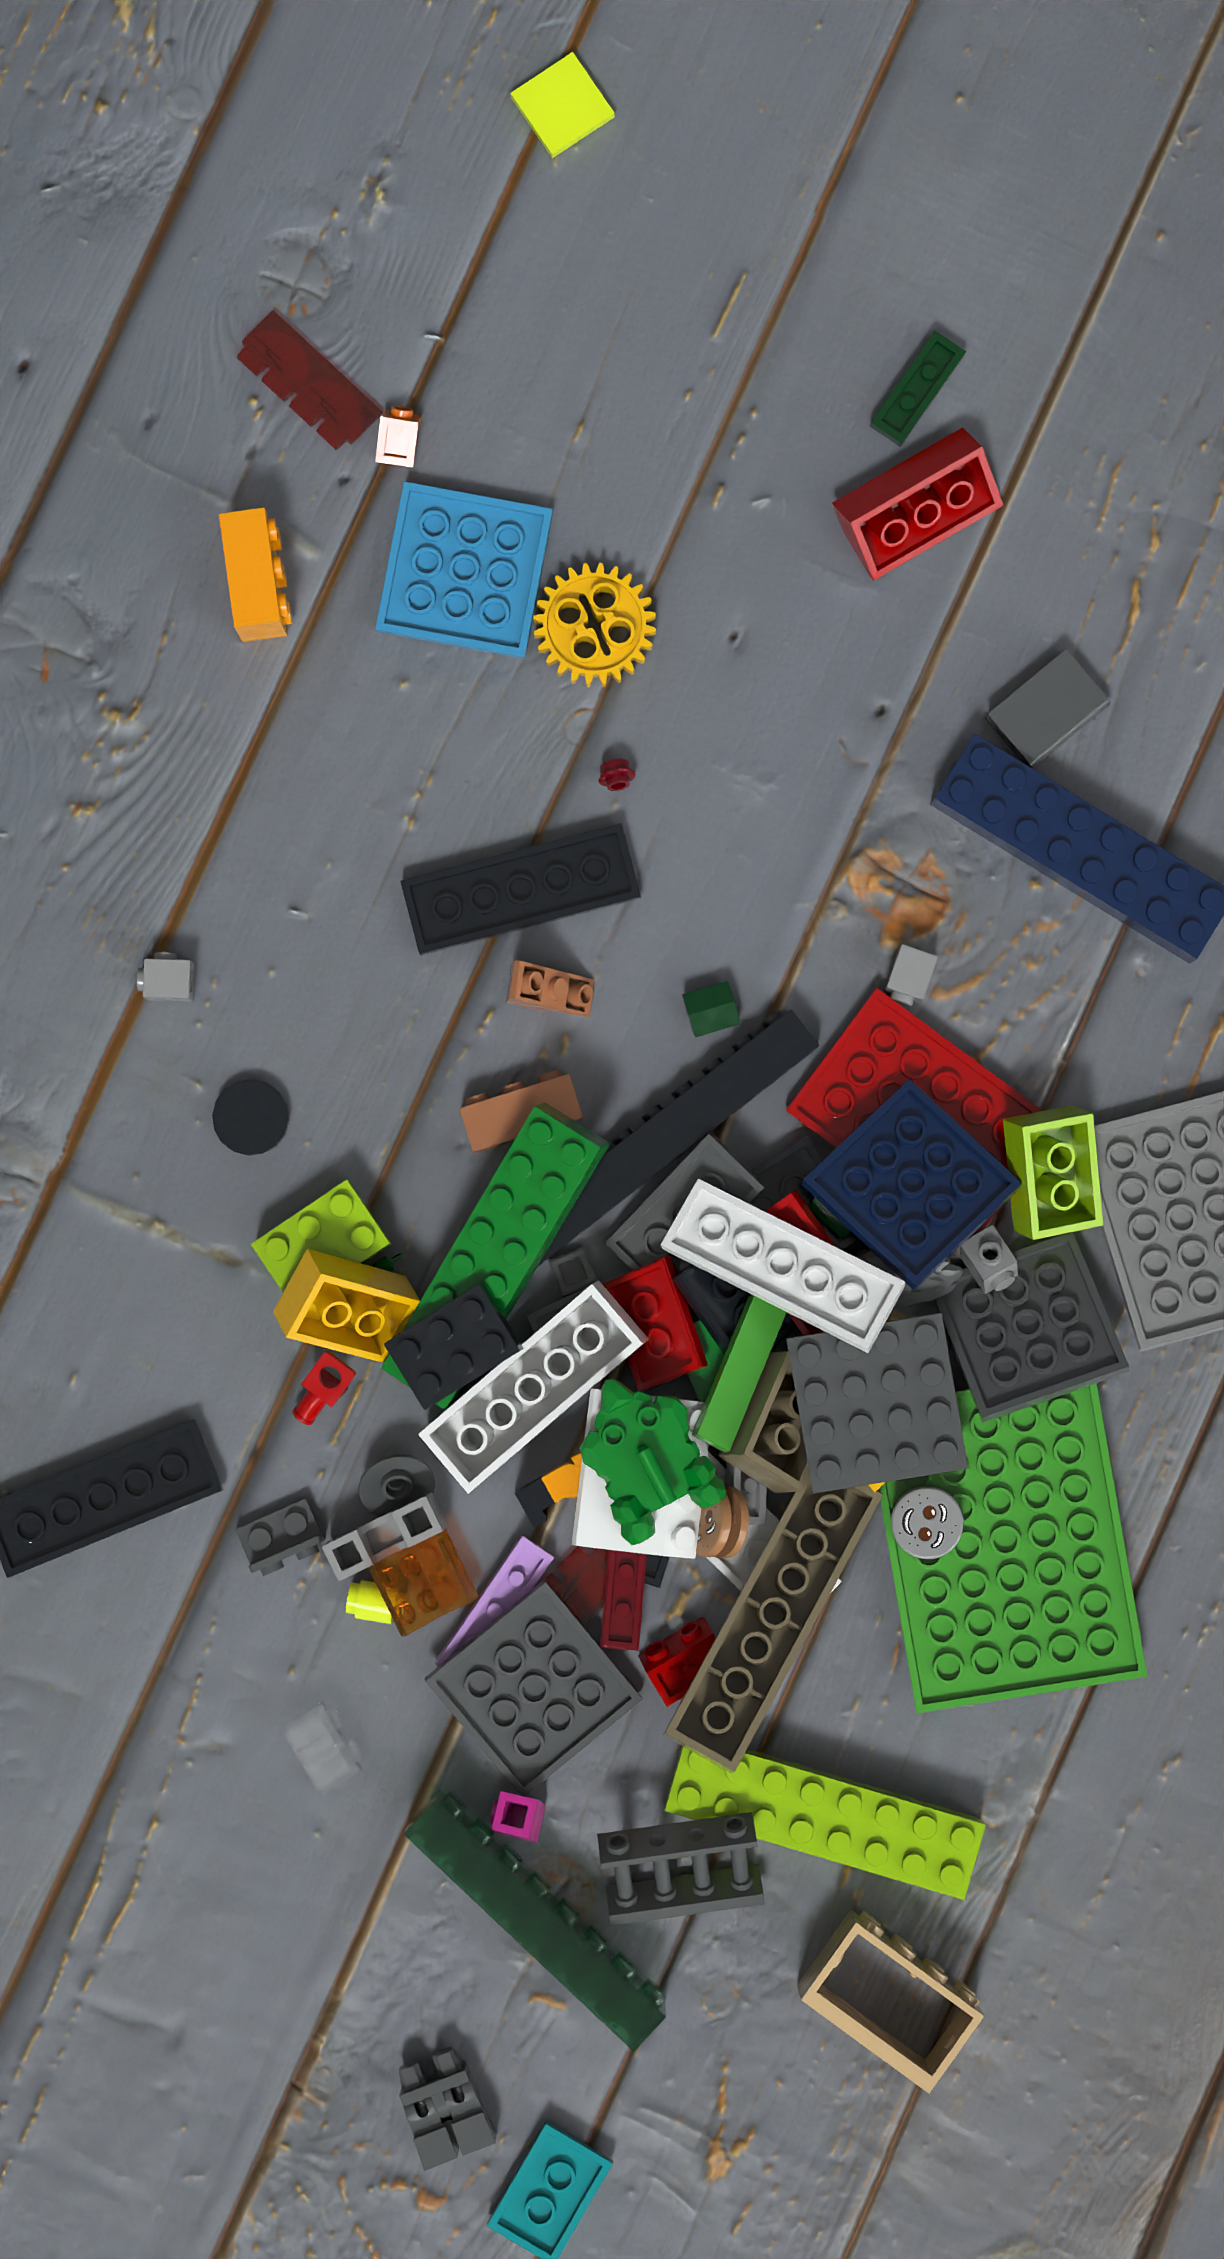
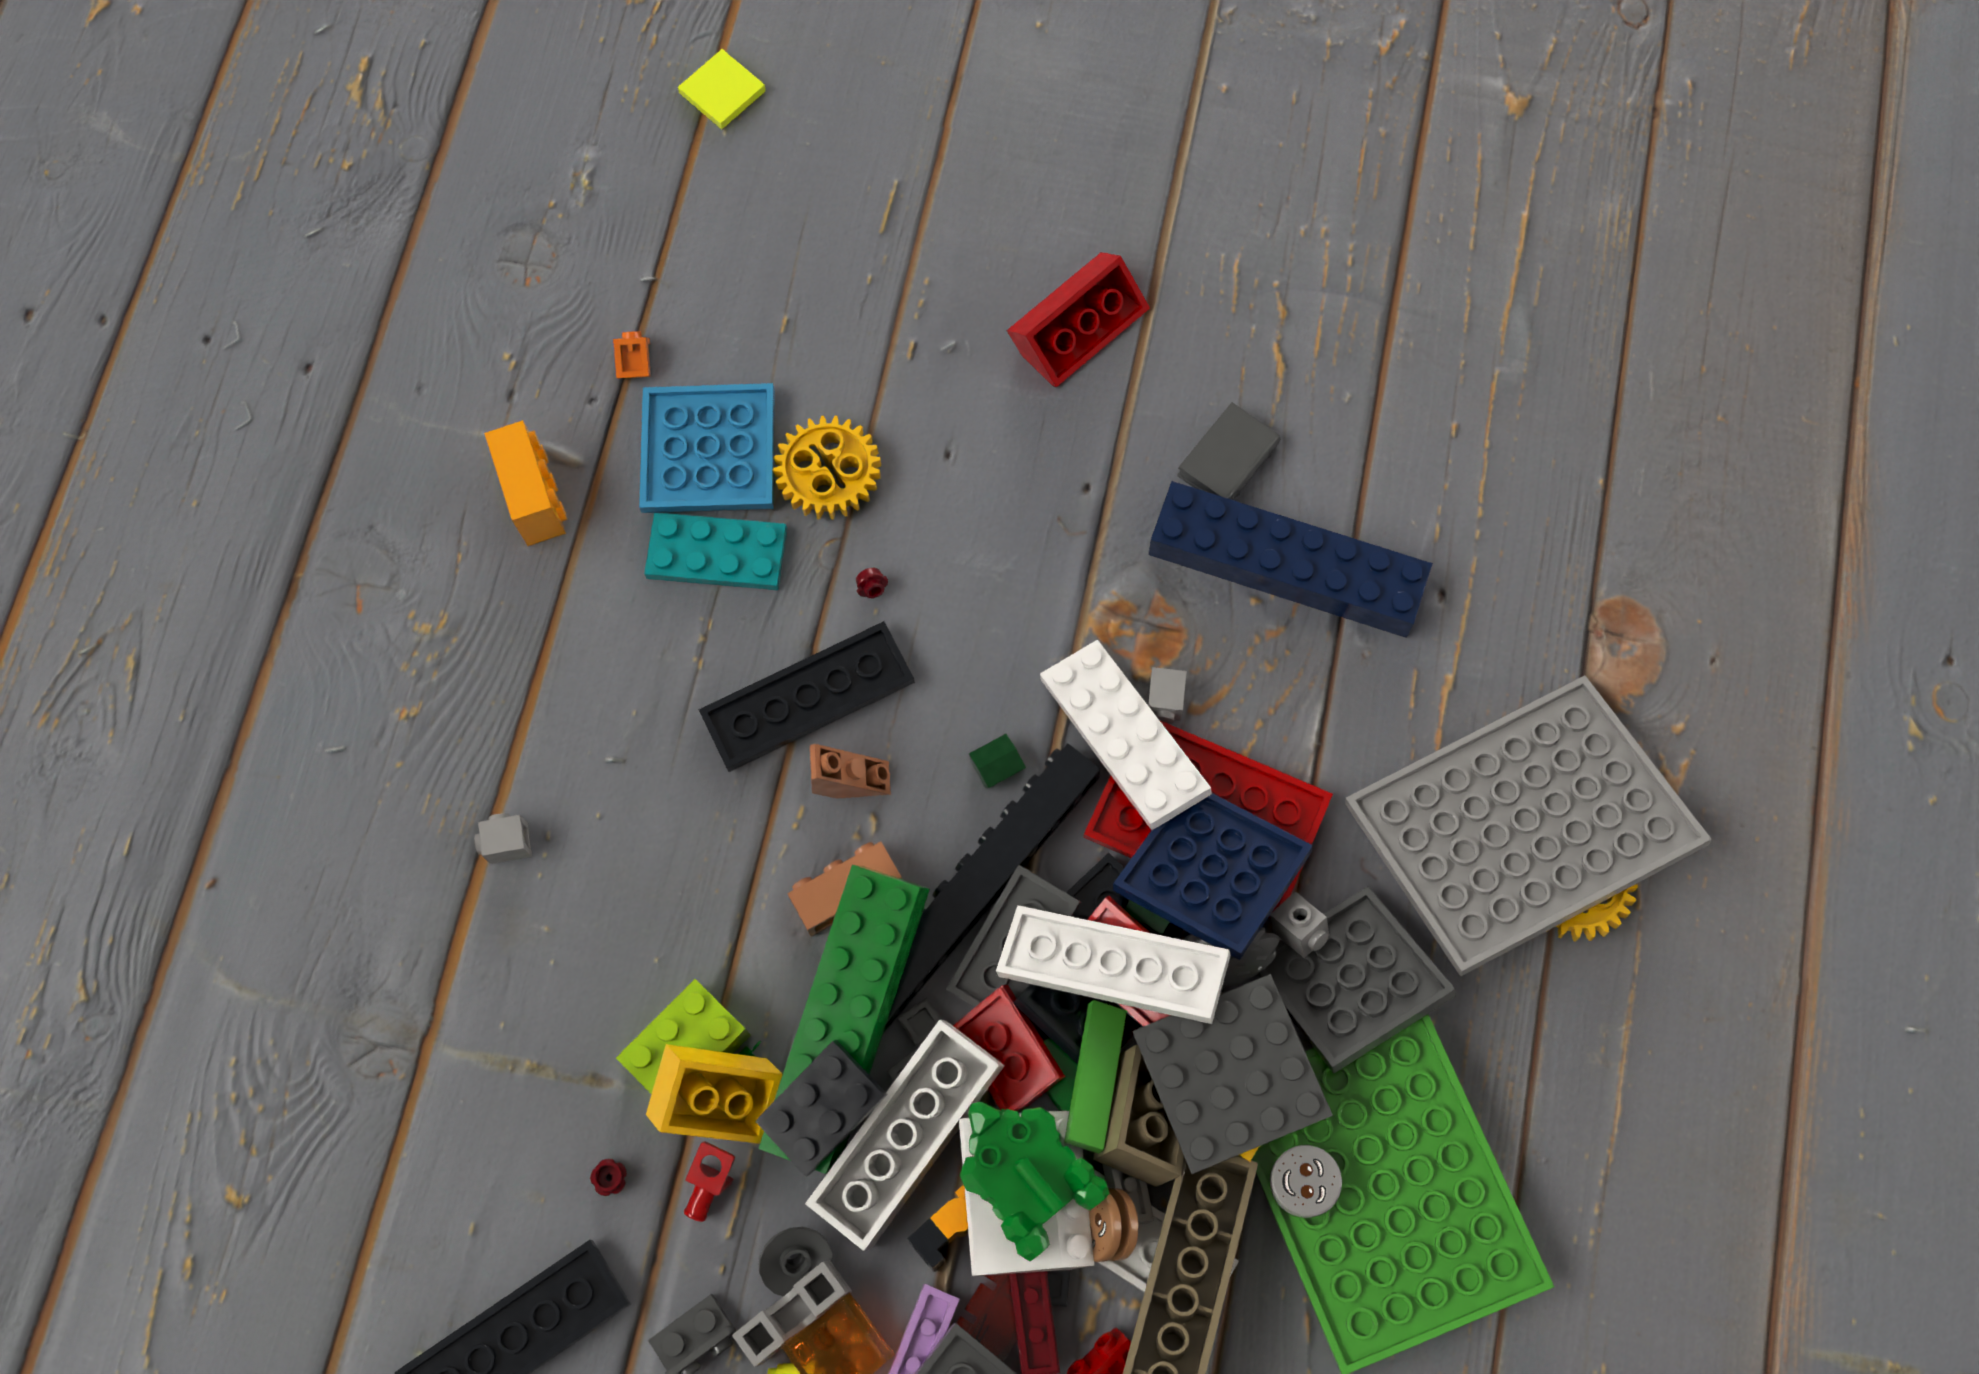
camera: 10 degrees left, 15 degrees down
black tile [212,1079,290,1156] -> none
clear red windscreen [237,310,383,450] -> none
dark green plate [870,331,966,447] -> none
lime brick [1003,1105,1103,1240] -> none
none -> dark red plate [590,1159,627,1196]
none -> teal plate [644,512,787,590]
none -> white plate [1040,640,1212,830]

